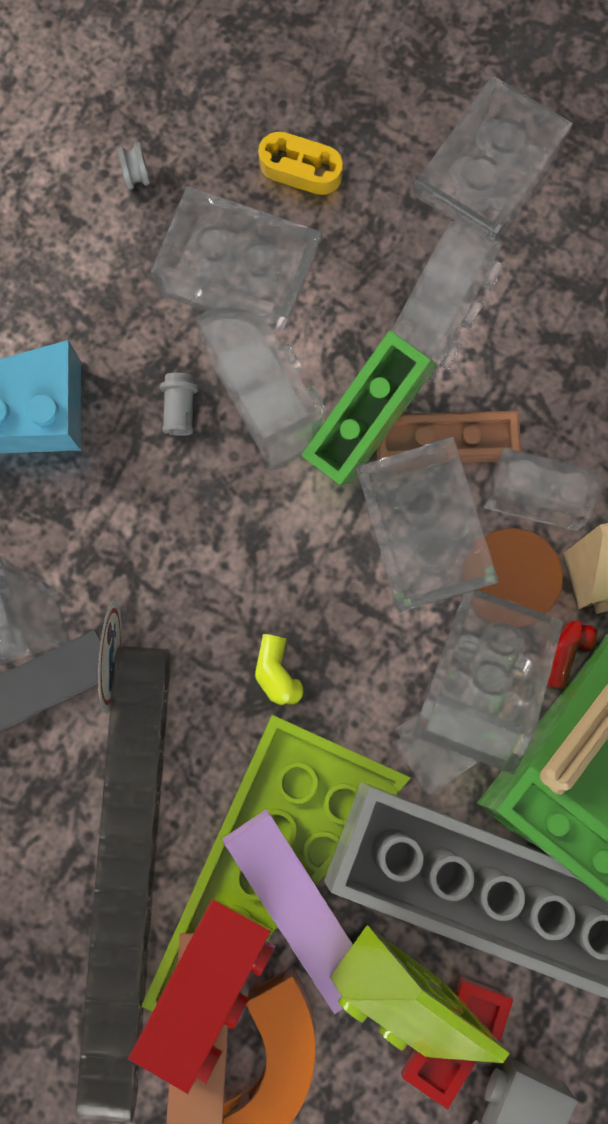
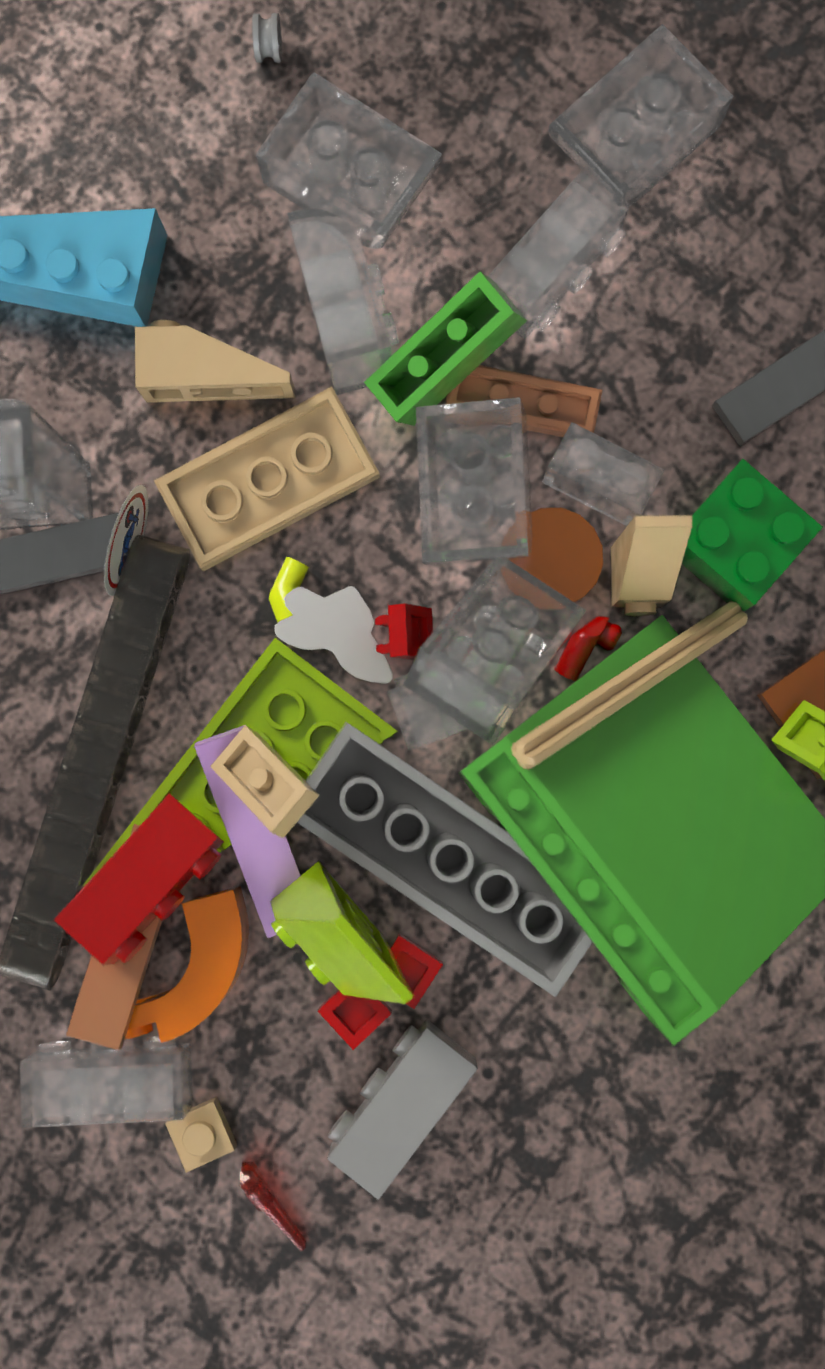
camera: 15 degrees right, 5 degrees up
light grey pin [160,373,198,436] -> none
yellow beam [258,132,343,195] -> none
none -> tan slope [135,320,295,402]
none -> tan tile [154,387,380,572]
none -> tan plate [210,725,319,838]
none -> white sticker [275,586,393,684]
none -> red tile [375,603,434,660]

